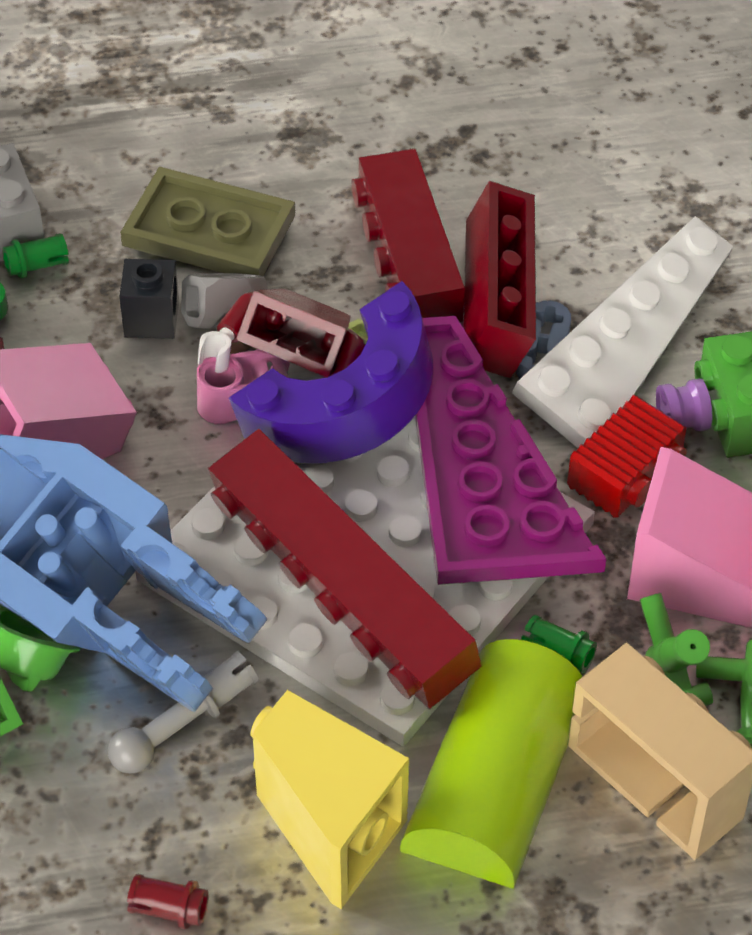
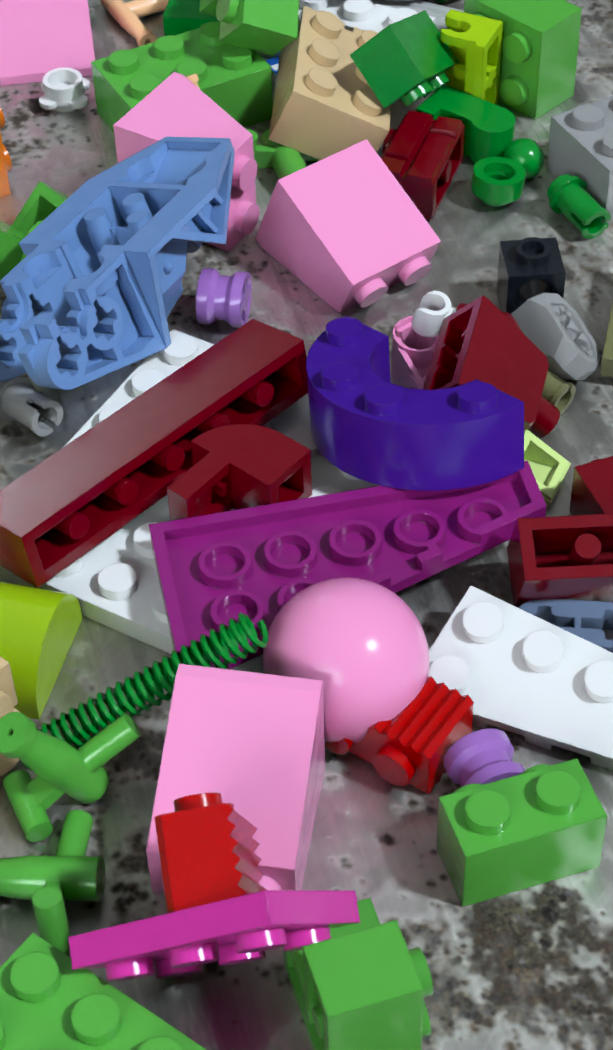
camera: 85 degrees right, 5 degrees down
green pin [521,615,597,673] -> none
none -> green piece [22,612,268,771]
none -> dark red brick [167,424,312,521]
none -> bright pink piece [263,577,430,744]

